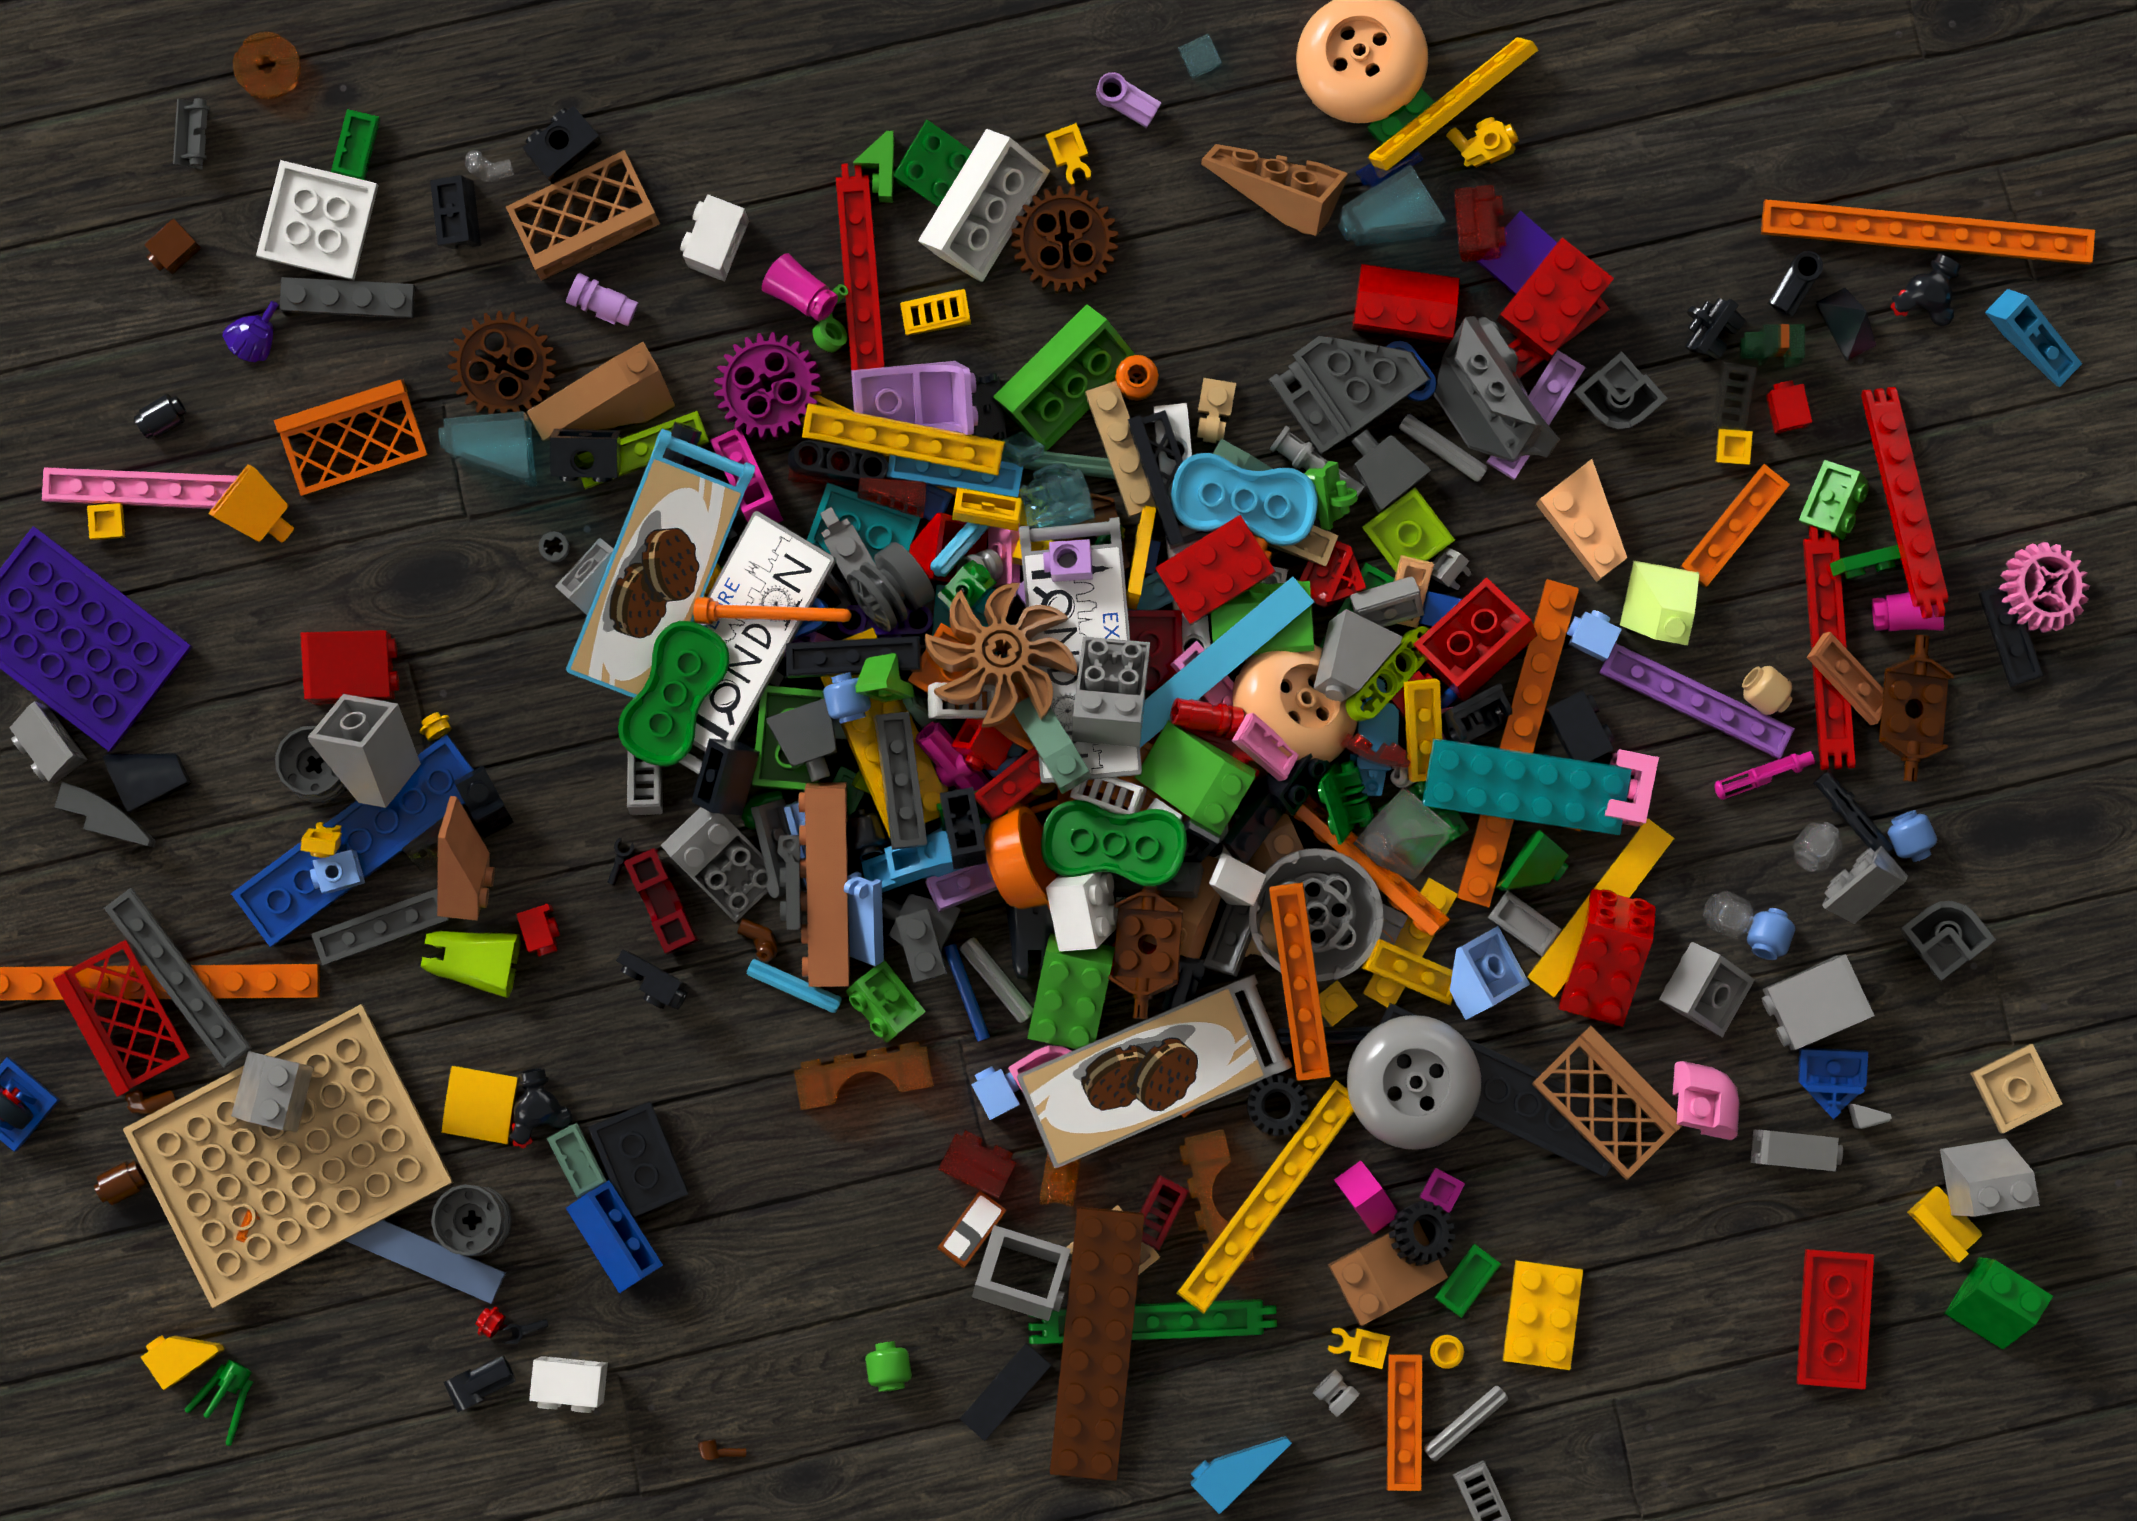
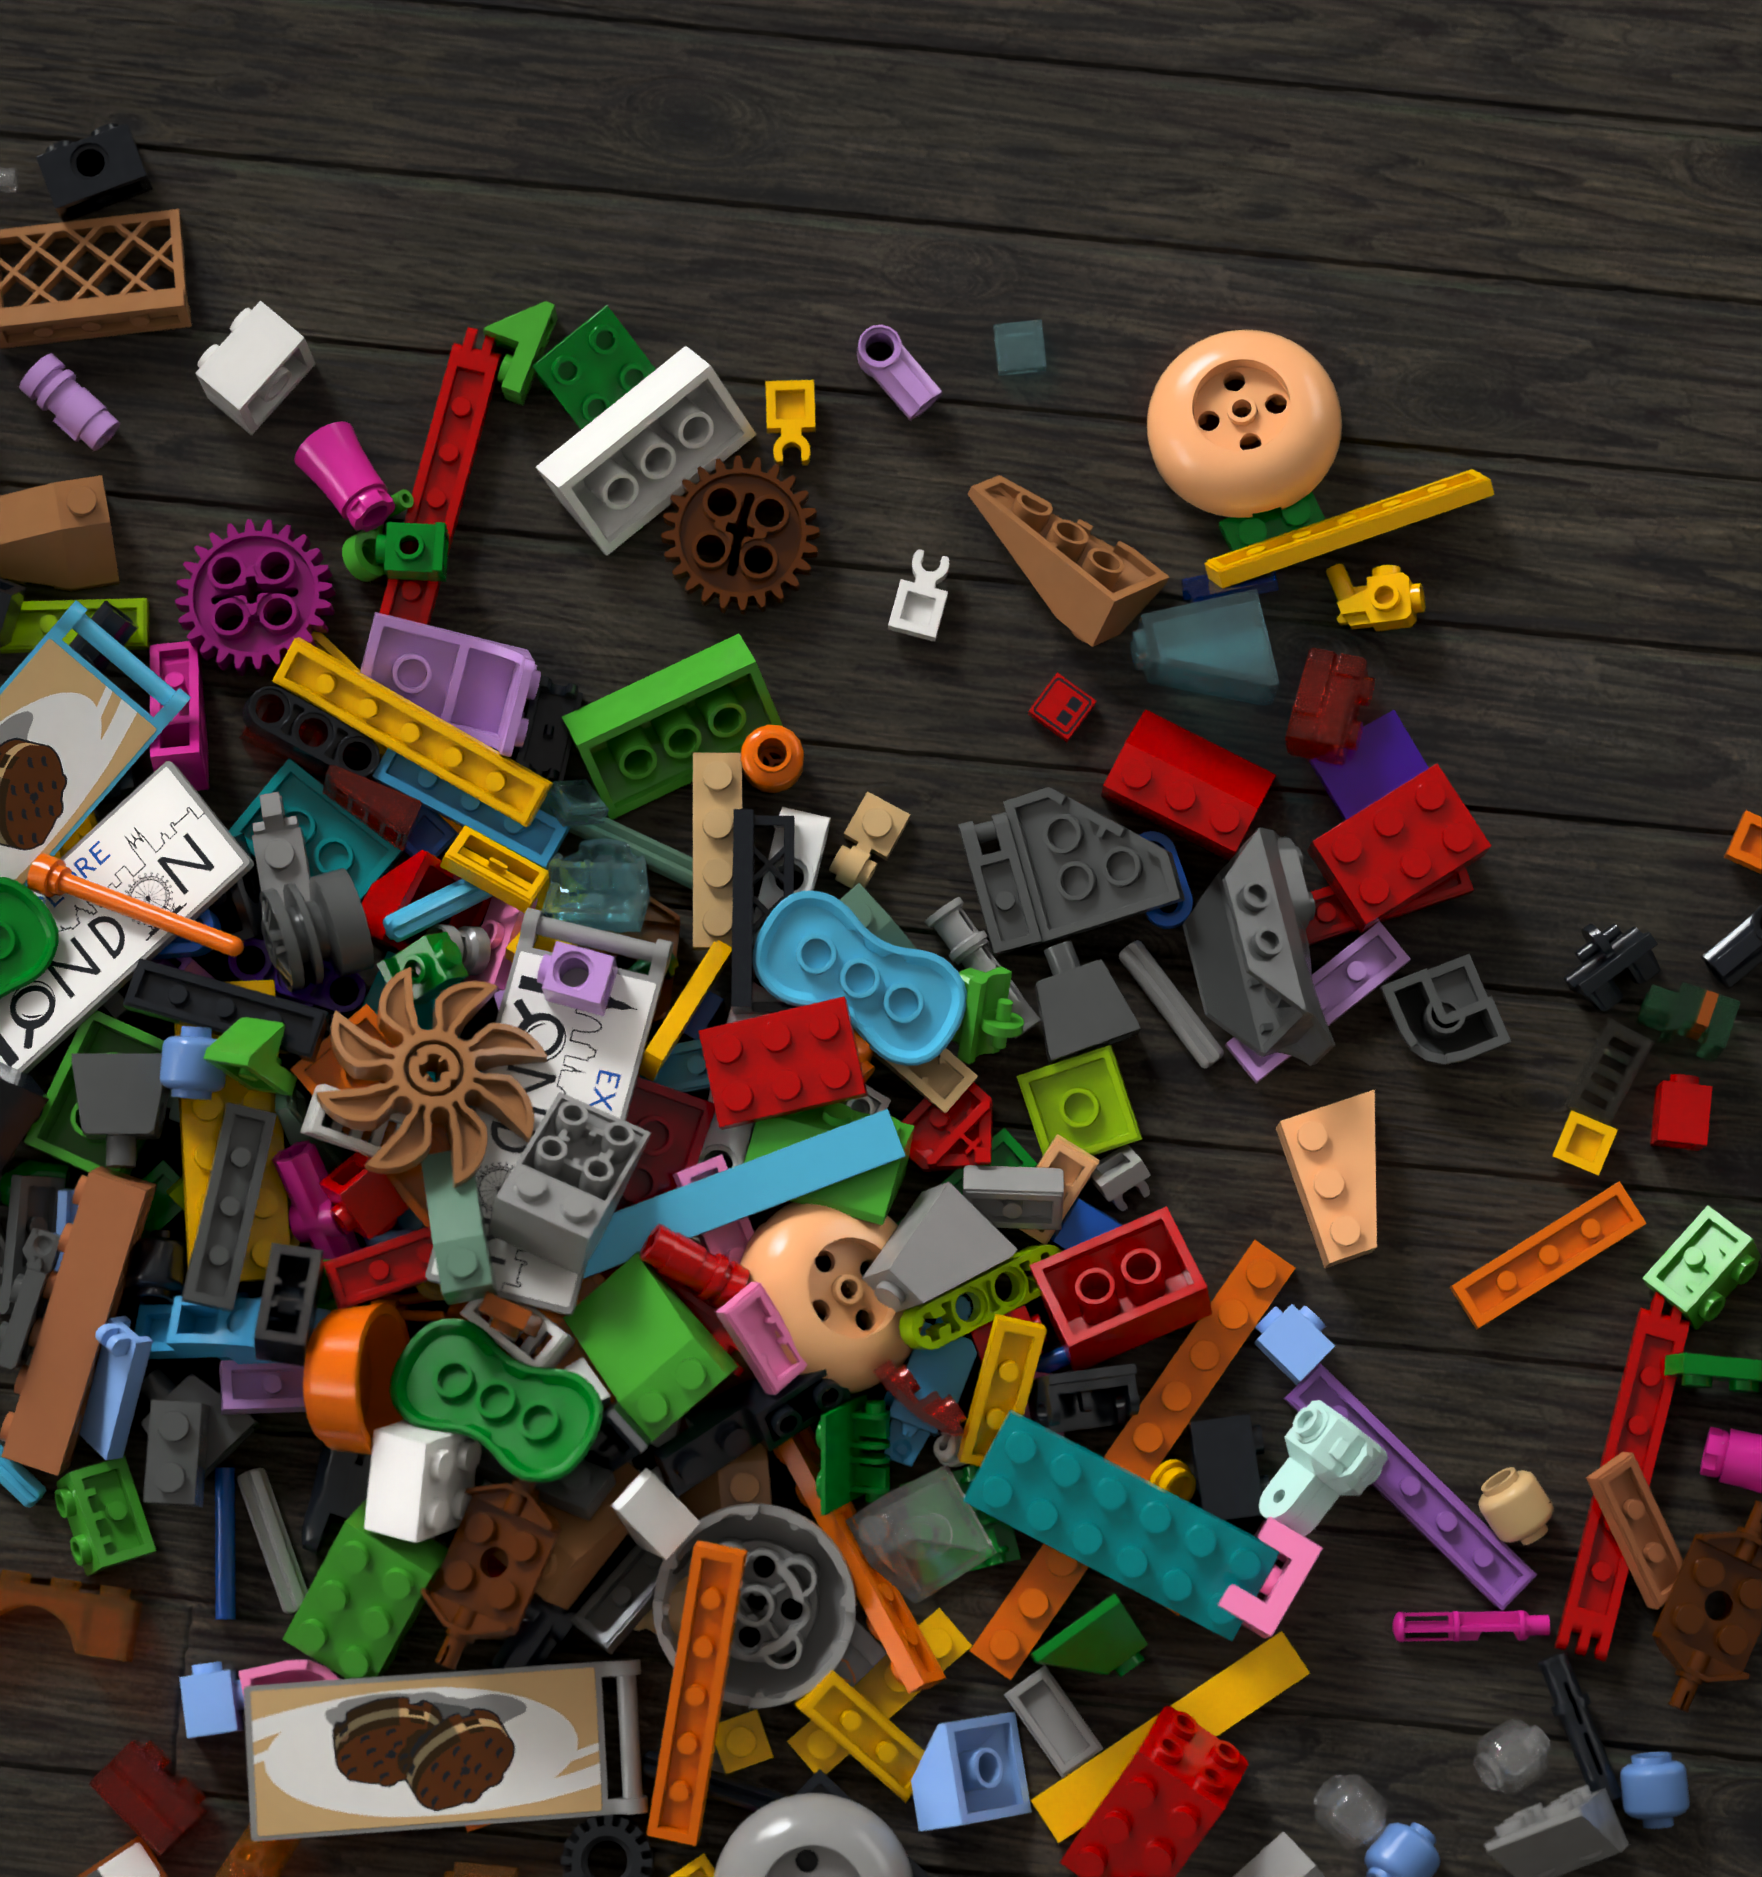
camera: 20 degrees right, 5 degrees down
yellow slope [900,289,971,336] -> none
yellowish green slope [1620,560,1699,646] -> none
none -> green brick [375,522,449,582]
none -> dark orange plate [479,1291,544,1340]
none -> white plate [888,549,949,642]
none -> red tile [1028,673,1097,743]
none -> yellow plate [1149,1459,1196,1502]
none -> light aqua piece [1259,1400,1388,1536]

